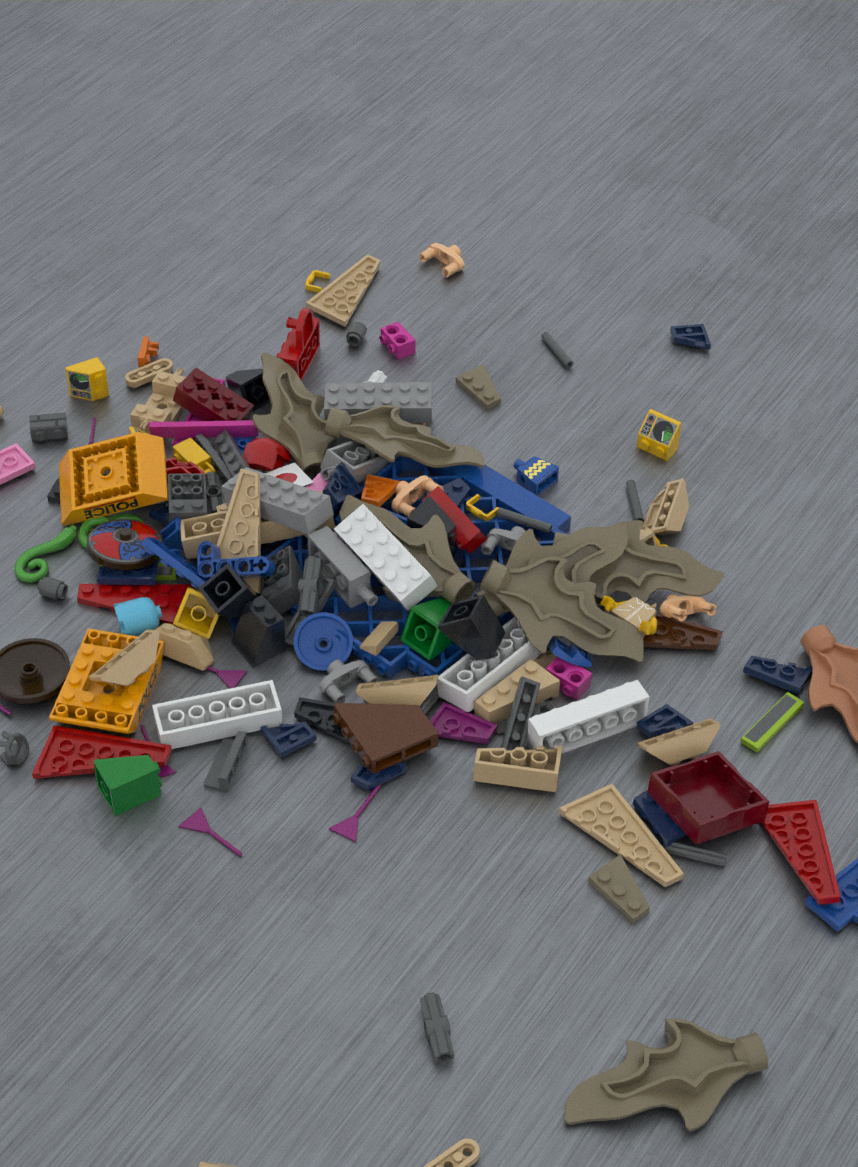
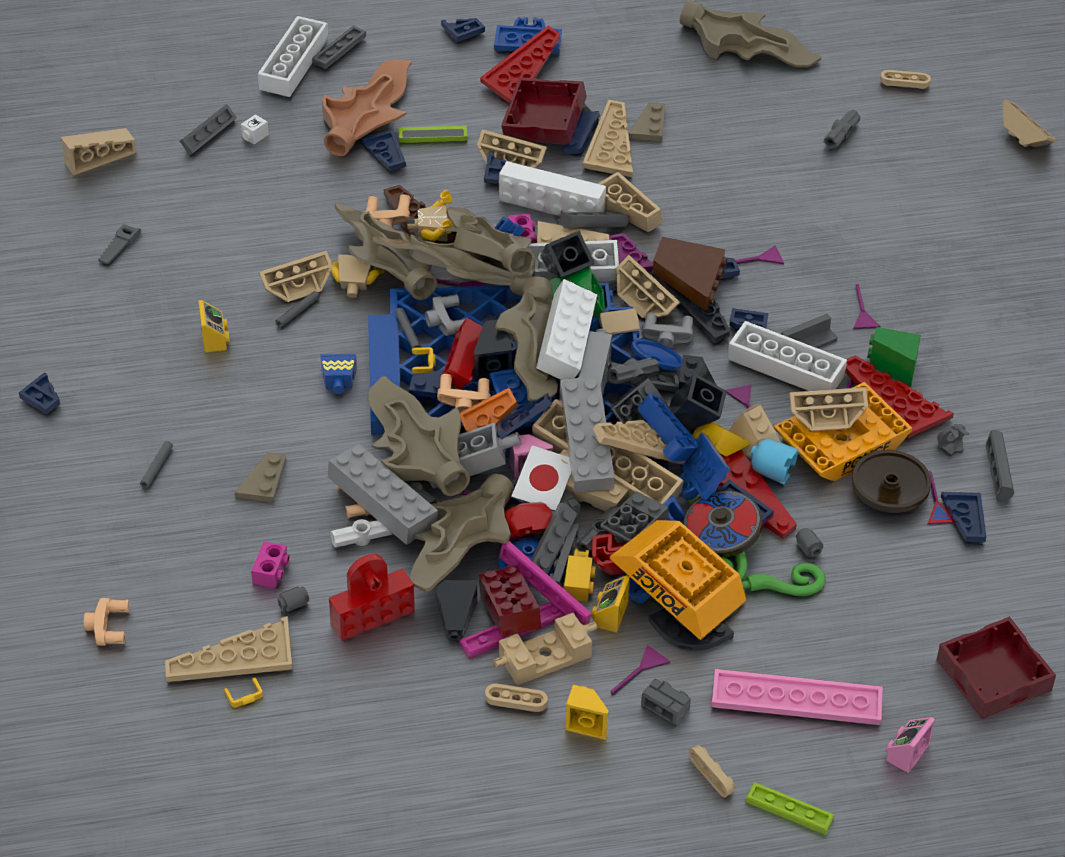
camera: 135 degrees left, 0 degrees up
orange plate [137,336,159,368] -> none
none -> dark grey piece [98,224,141,264]

